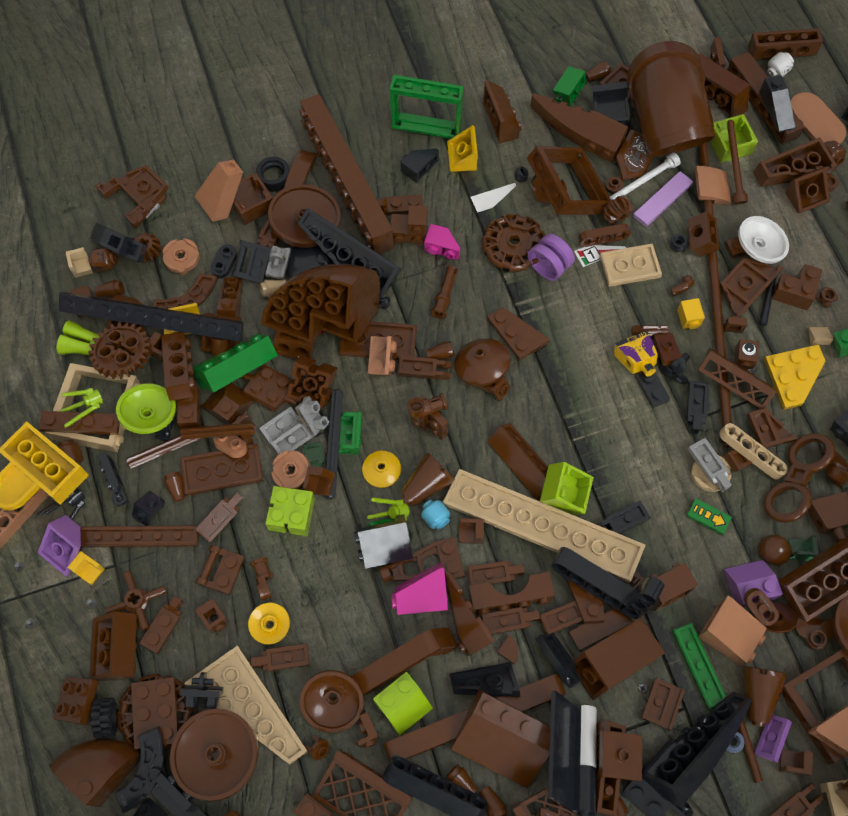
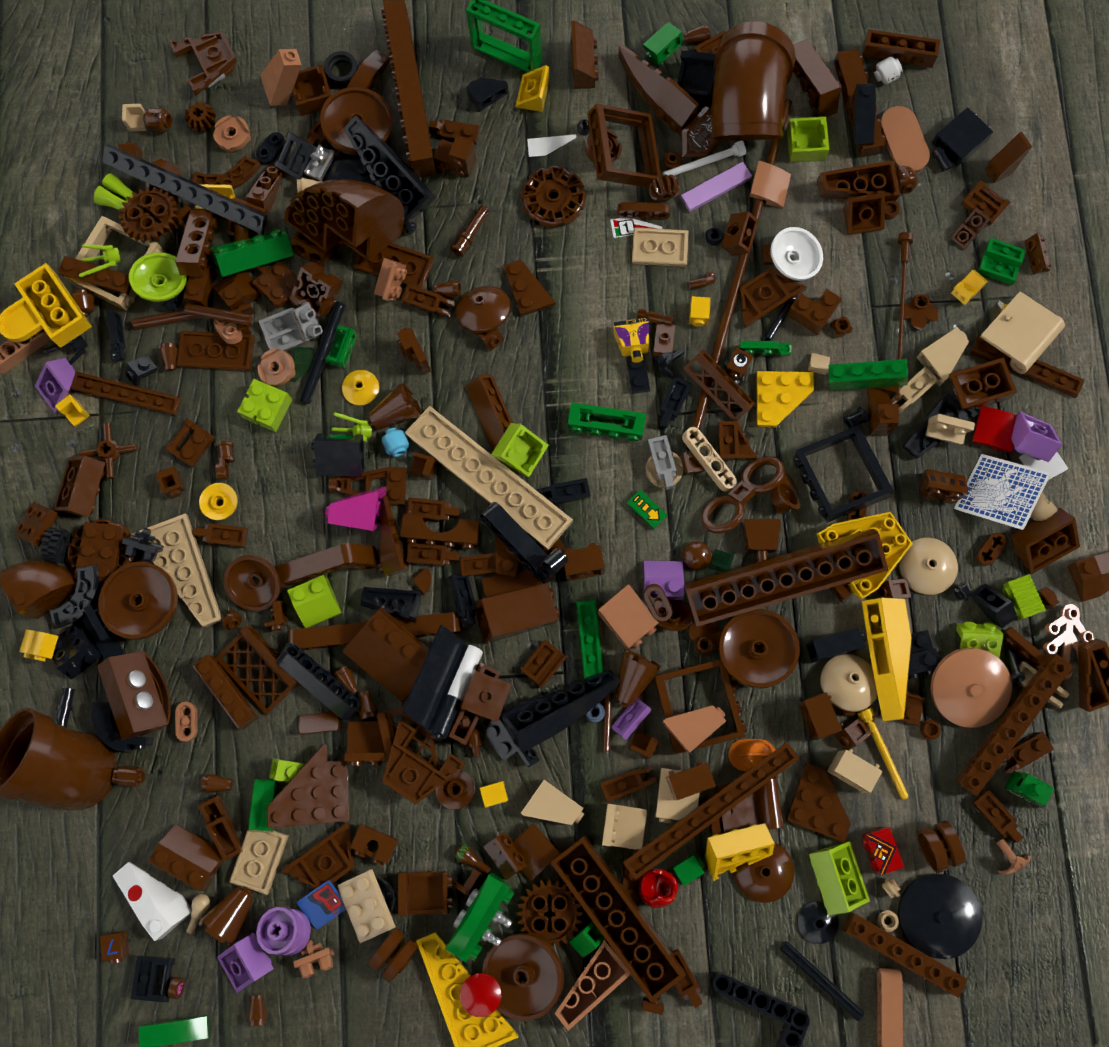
camera: 20 degrees right, 10 degrees up
black slope [90,222,148,263] -> none
reddish brown cone [95,279,125,297] -> none
reddish brown hinge [139,596,184,654] -> none
reddish brown hinge [195,492,243,543] -> none
reddish brown panel [303,466,335,496] -> none
reddish brown connector [407,393,448,418] -> none
dark pink slope [424,224,460,260] -> none
medium lavender wheel [527,234,575,281] -> none
reddish brown plate [710,37,726,68] -> none
reddish brown plate [724,316,747,333] -> none
reddish brown piece [727,120,748,205] -> none
none -> green brick [568,402,646,442]
none -> green hinge [738,341,791,357]

